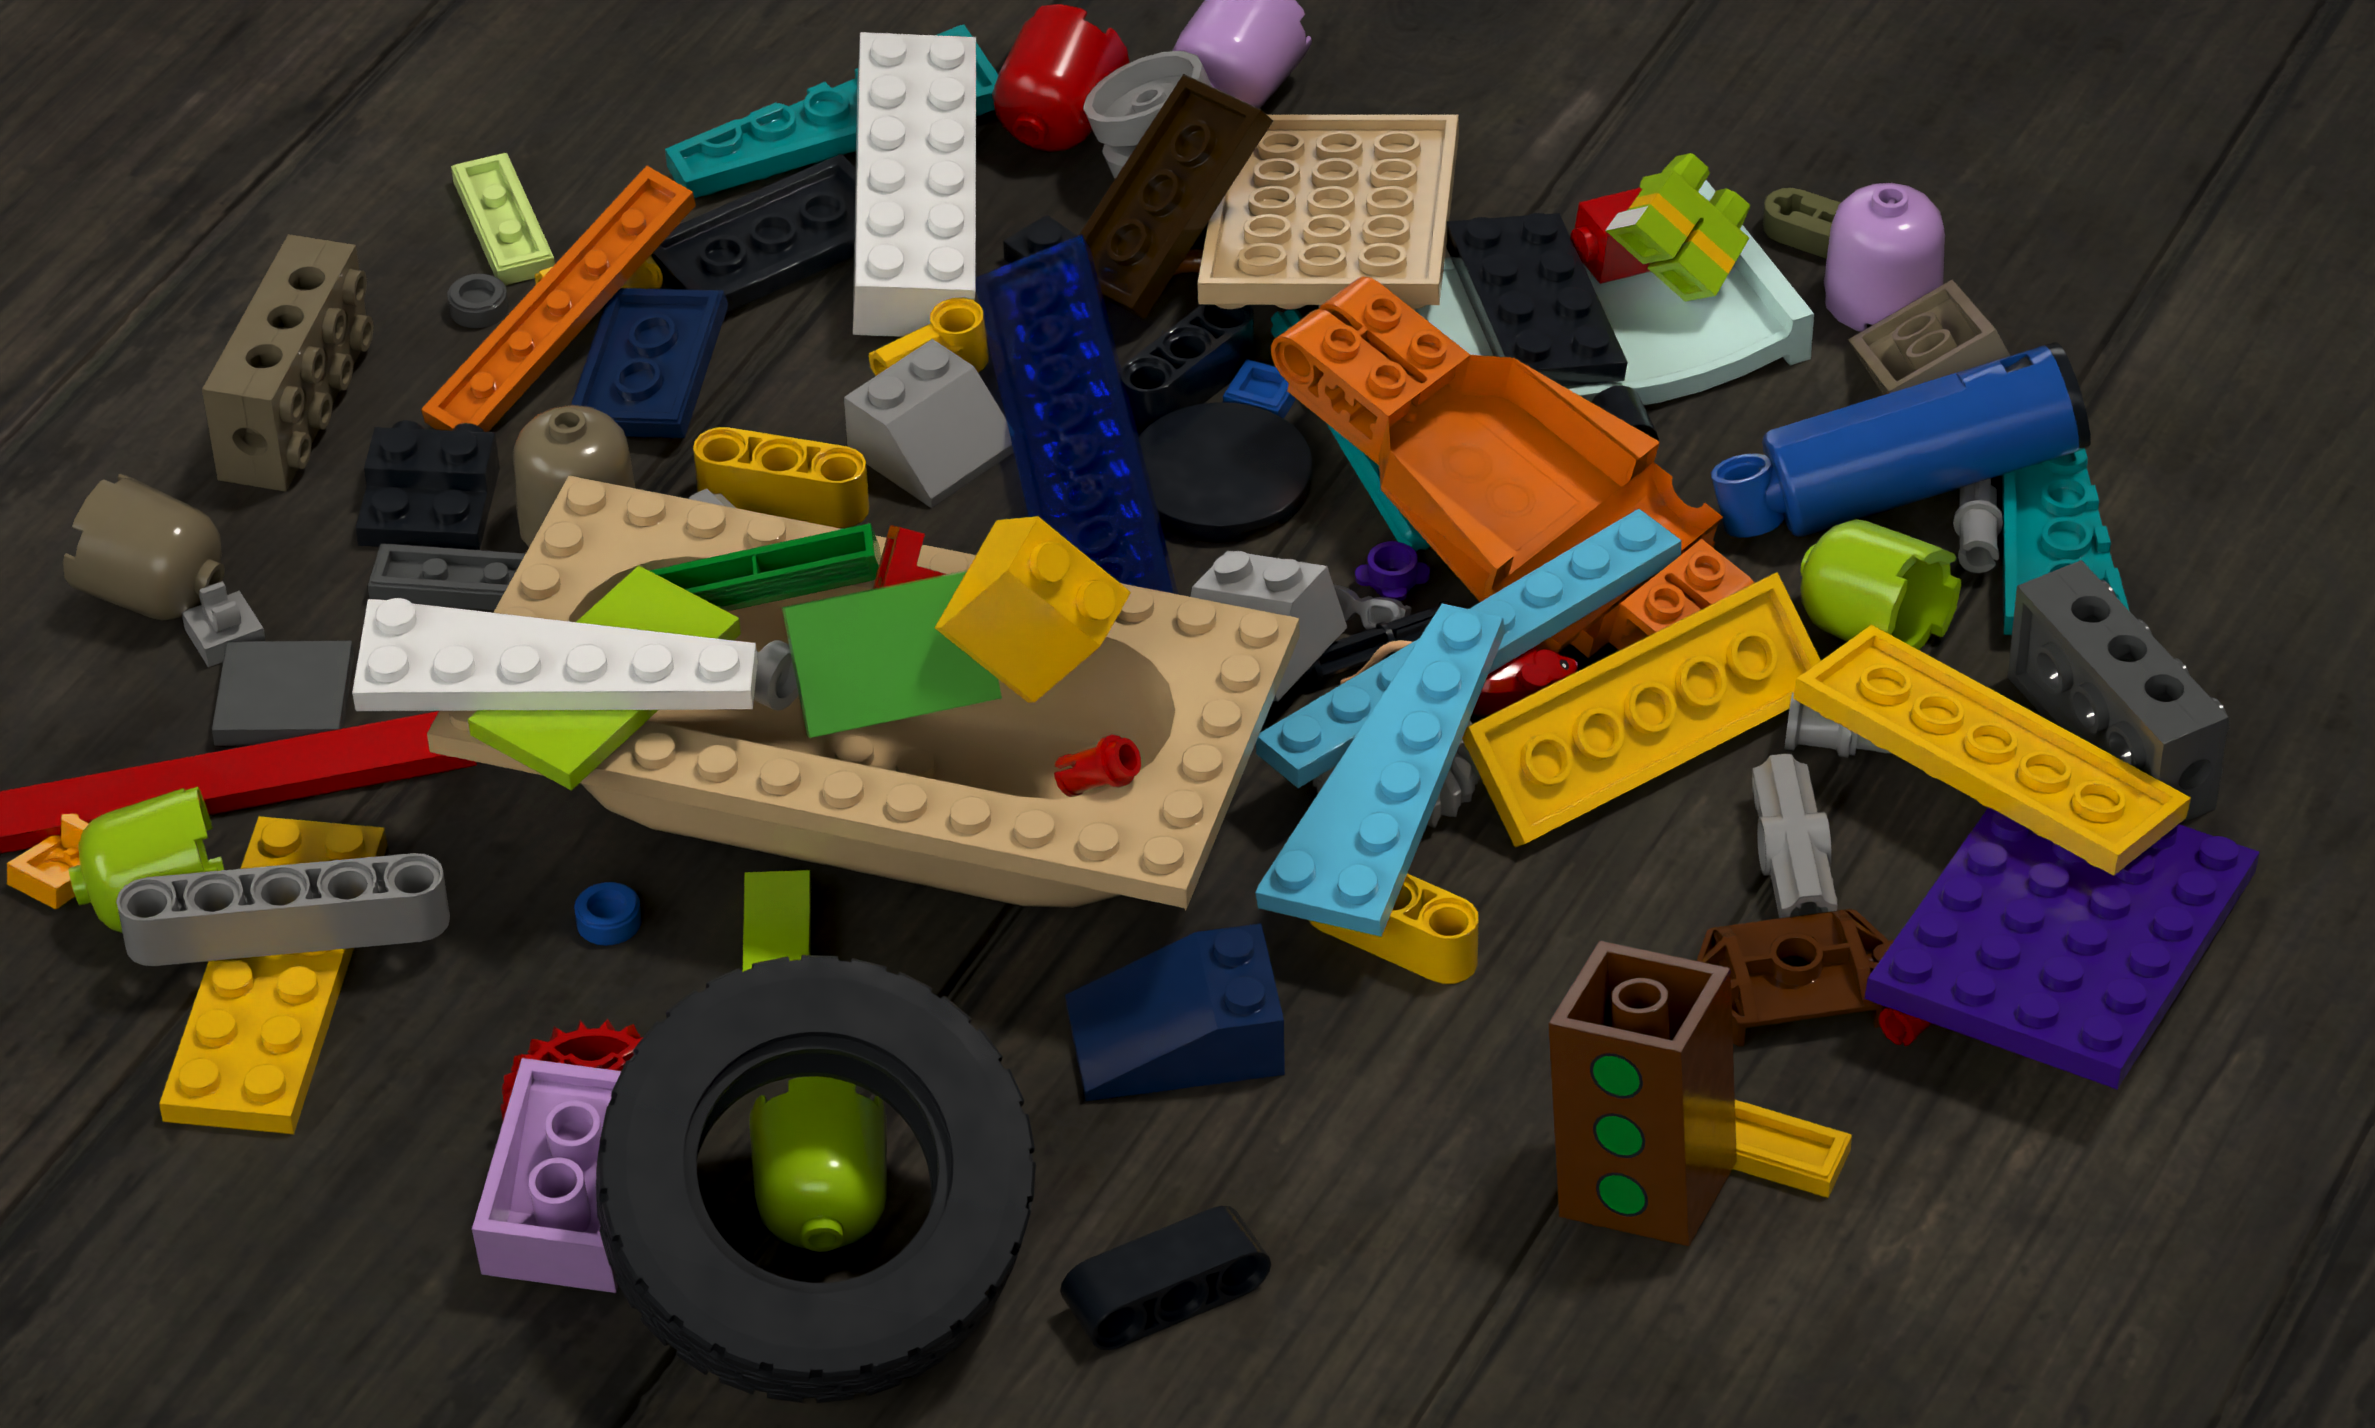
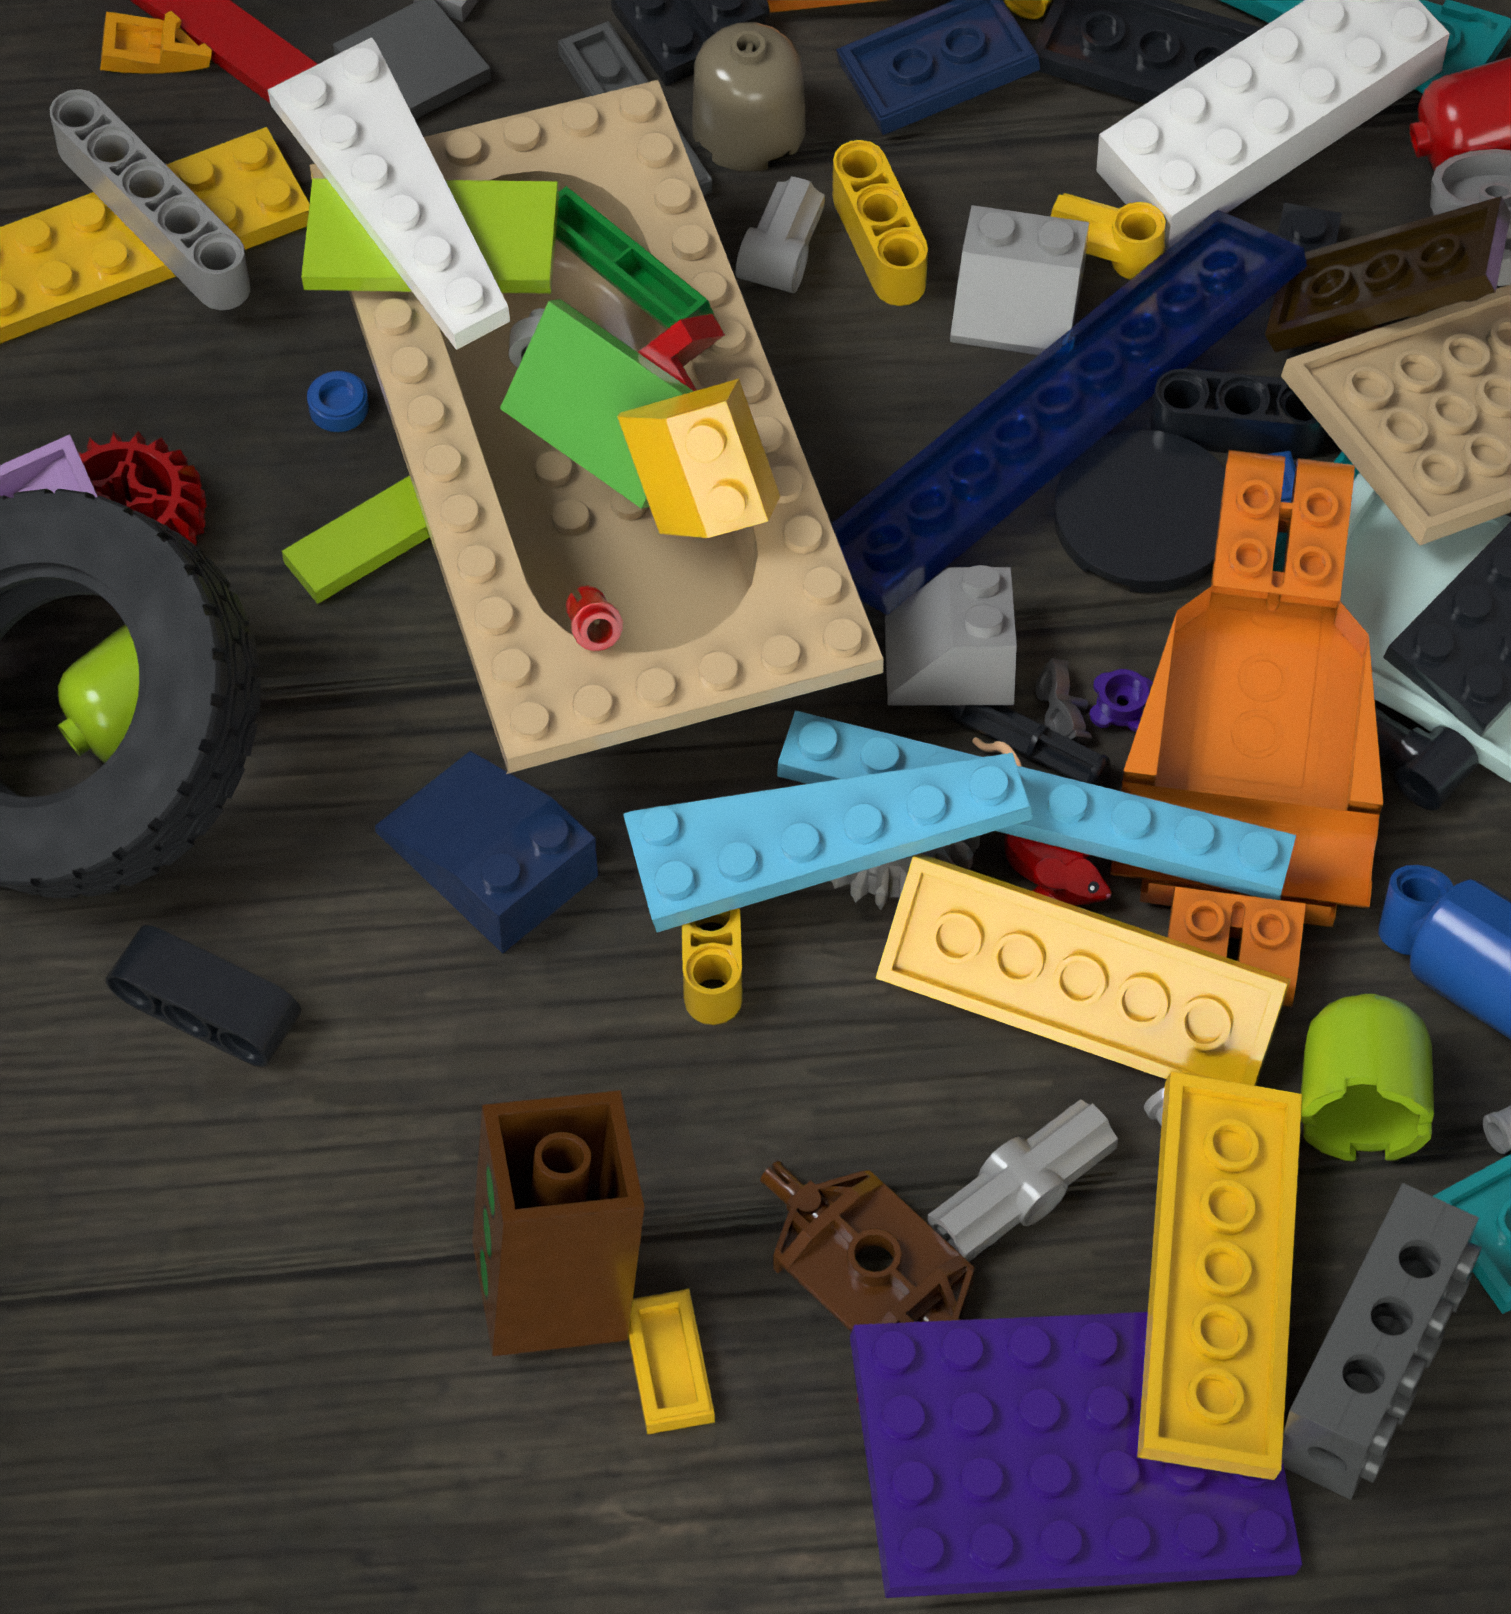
camera: 55 degrees right, 15 degrees up
lime cylinder [69,787,225,933] -> none

